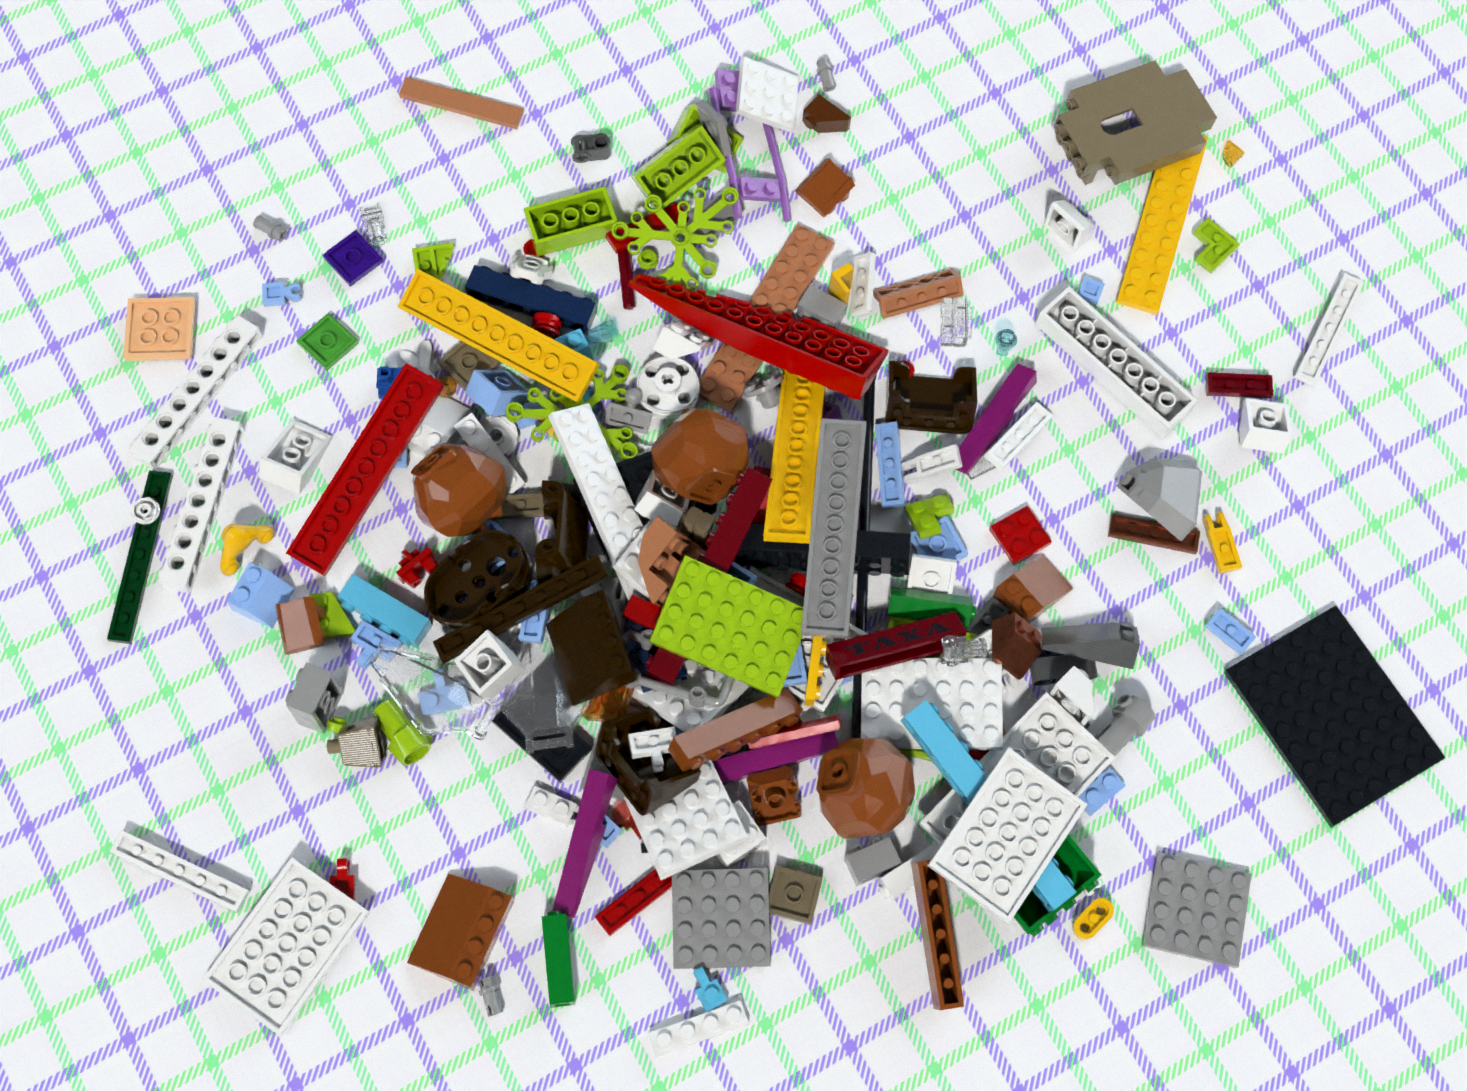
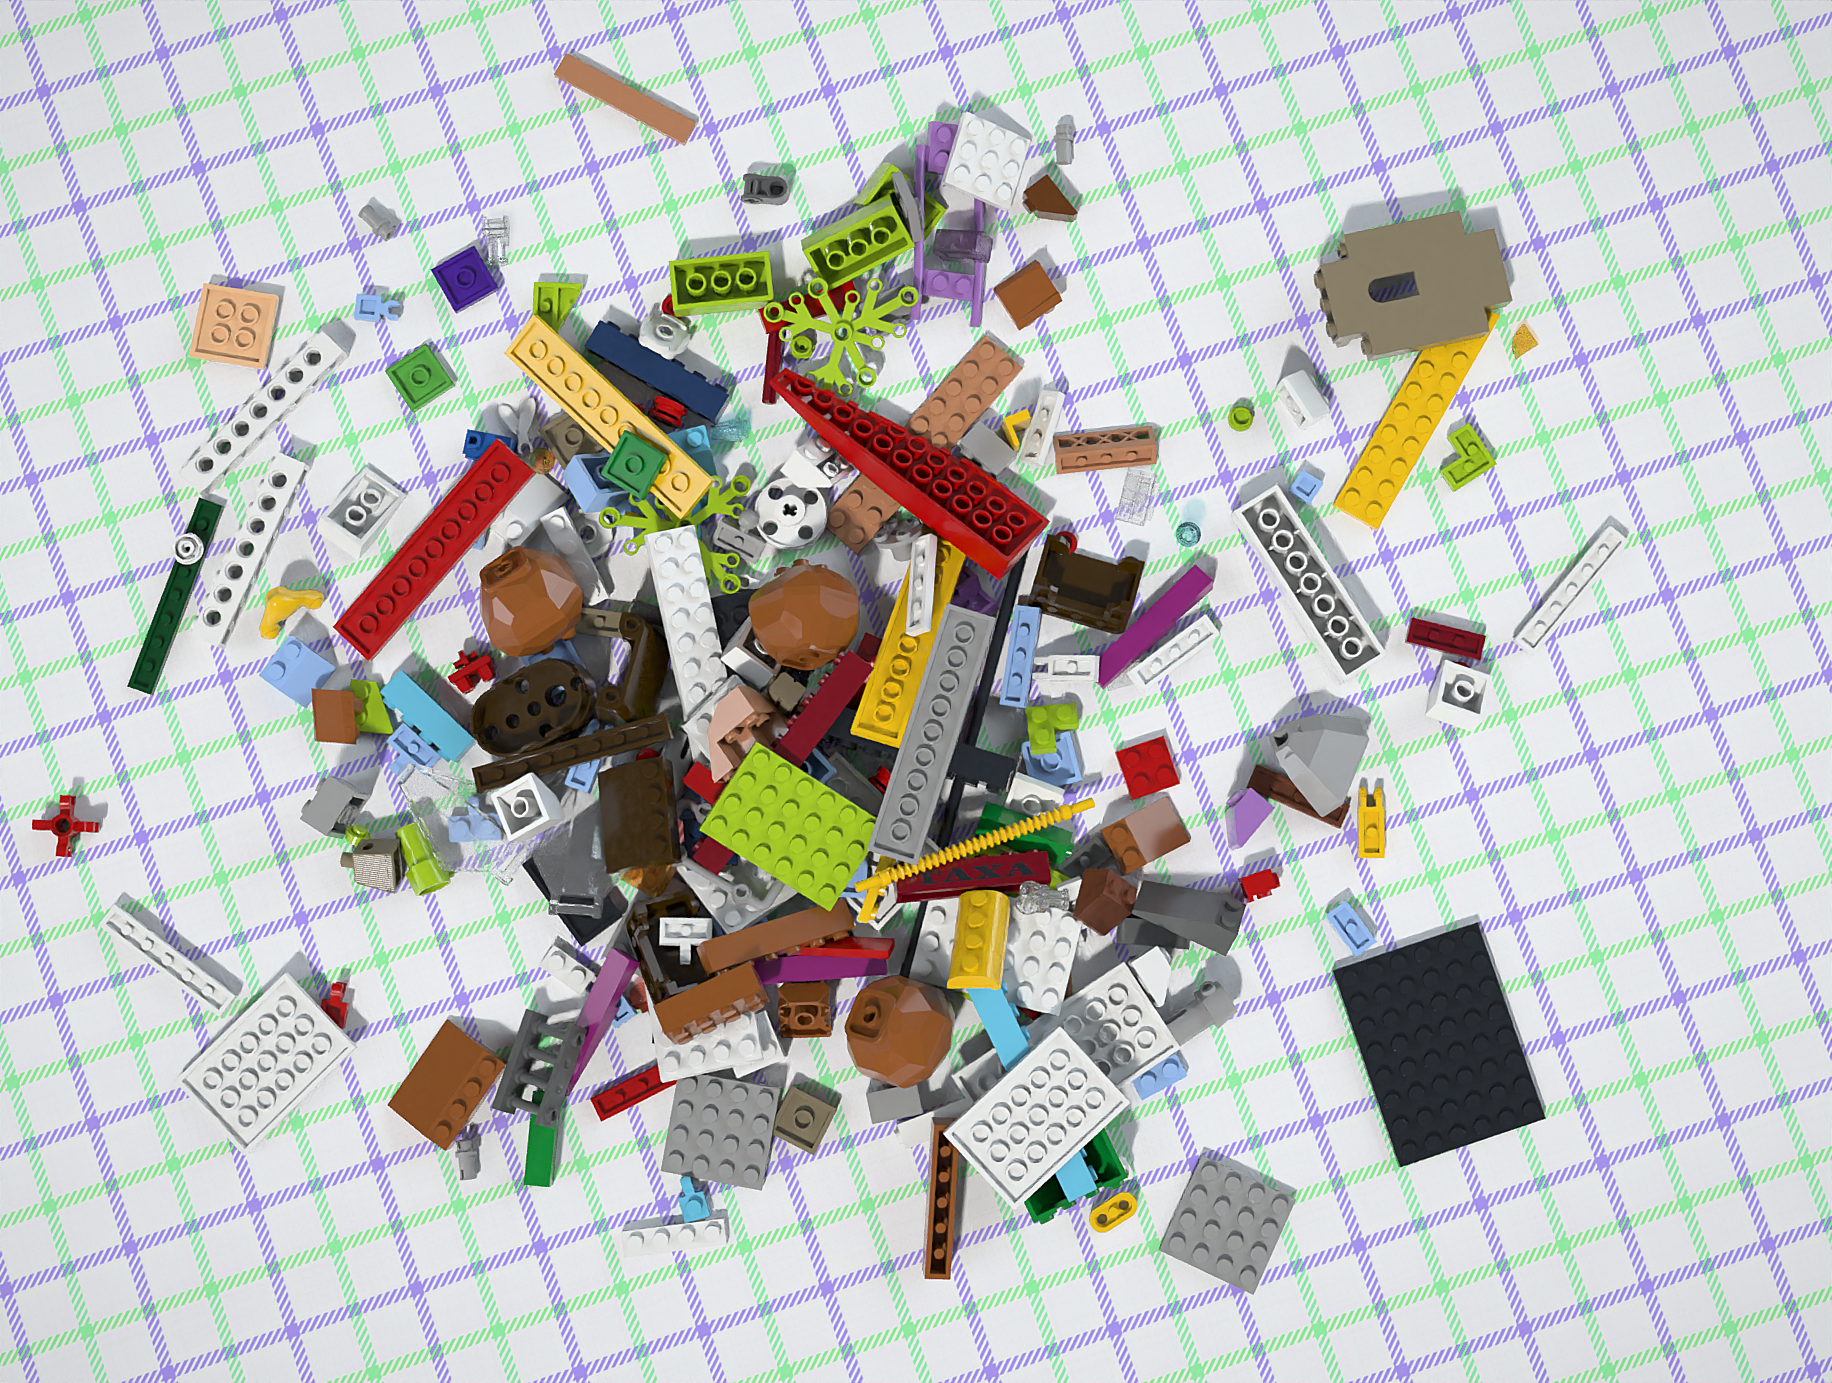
camera: 15 degrees right, 15 degrees up
none -> red pin [32,795,100,857]
none -> dark grey fence [491,1009,588,1129]
none -> green tile [601,430,669,500]
none -> dark orange brick [653,962,770,1045]
none -> yellow hose [854,798,1095,893]
none -> white plate [905,533,937,637]
none -> clear purple brick [933,229,993,263]
none -> yellow container [947,890,1010,990]
none -> medium lavender slope [1225,788,1275,850]
none -> lime plate [1228,406,1253,432]
none -> red brick [1238,869,1280,903]

